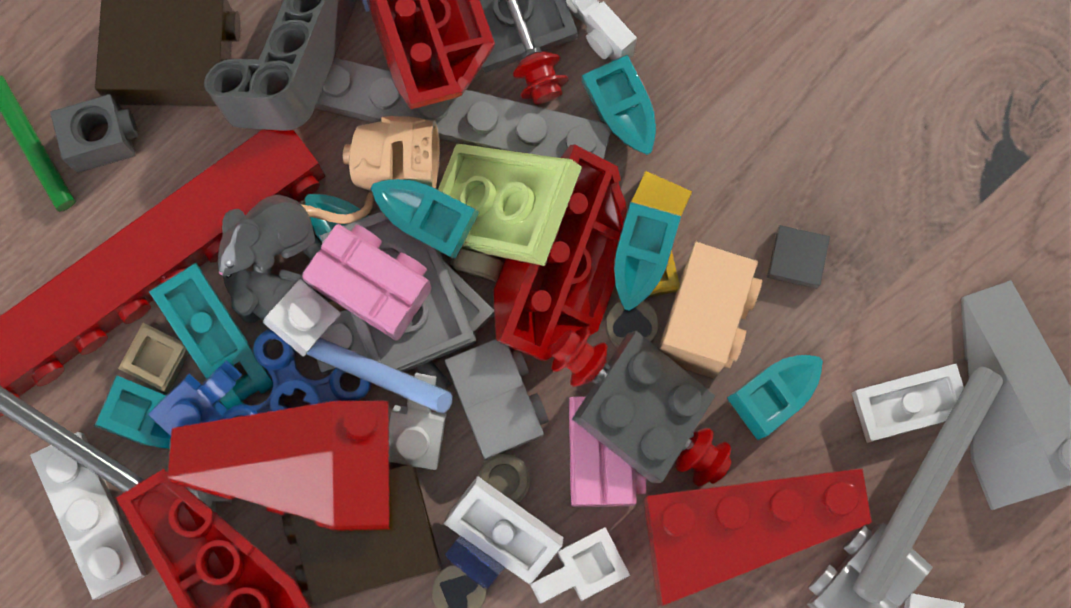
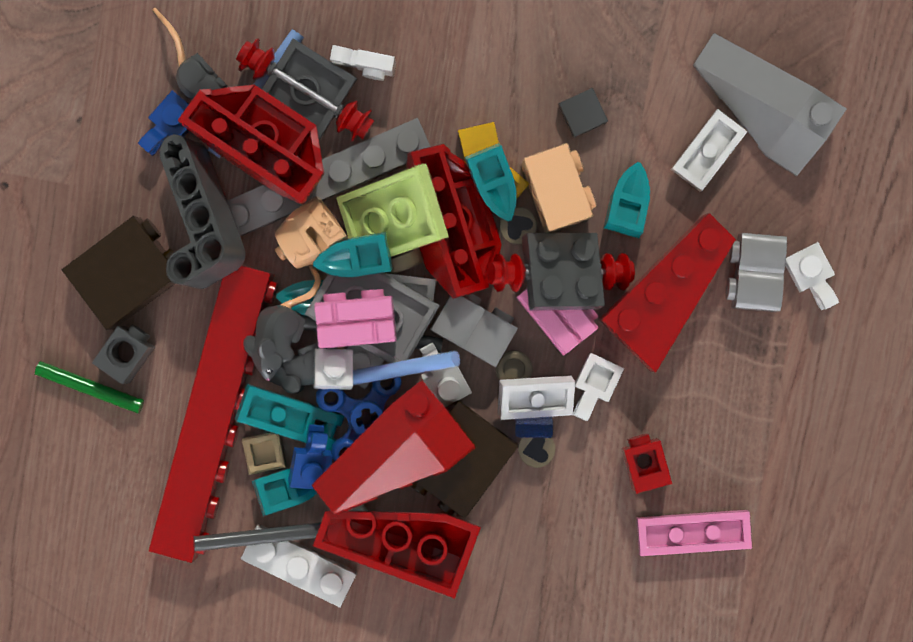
camera: 40 degrees left, 10 degrees up
teal plate [581,55,656,155] -> none
light grey axle [853,367,1003,604] -> none

